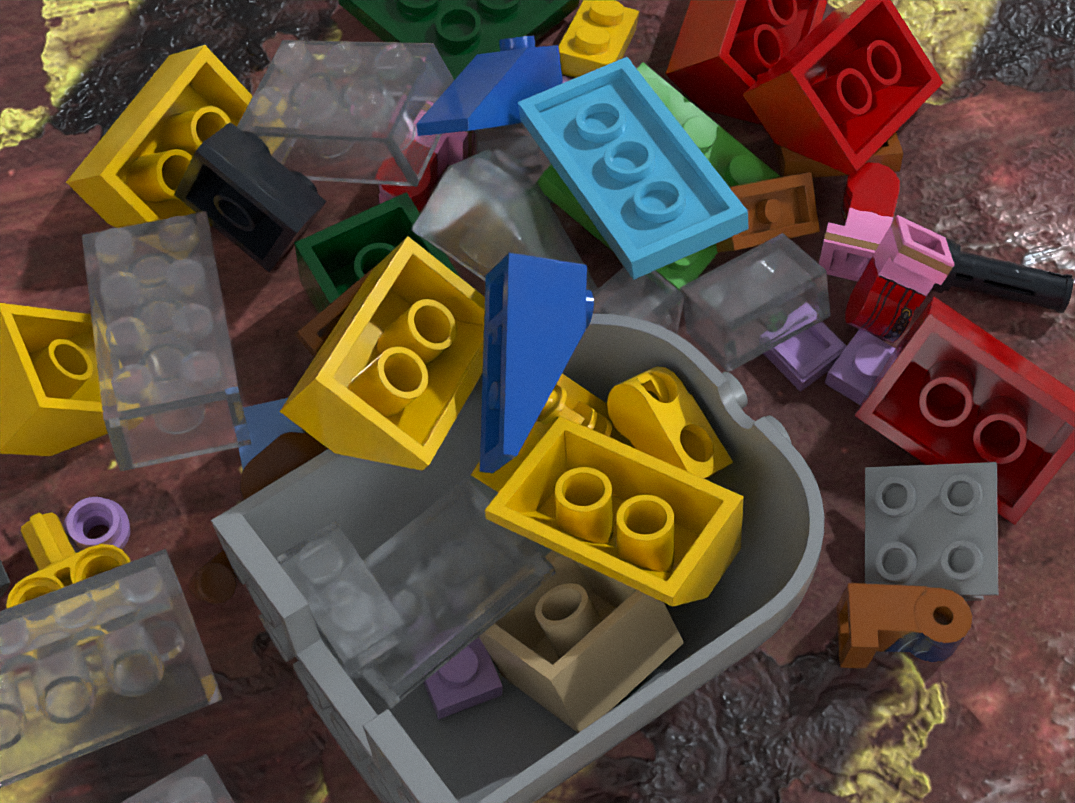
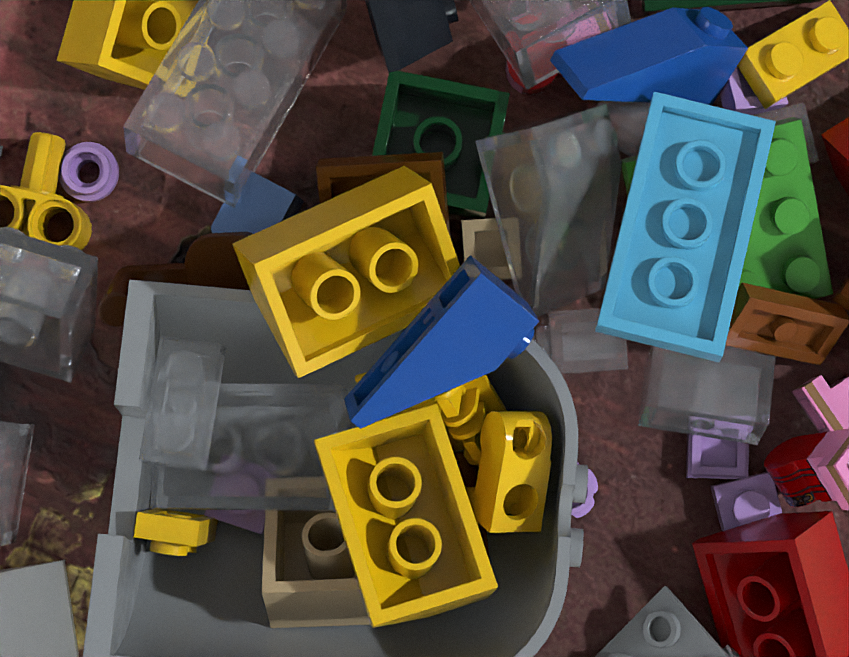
camera: 45 degrees right, 25 degrees up
none -> yellow plate [133,508,218,556]

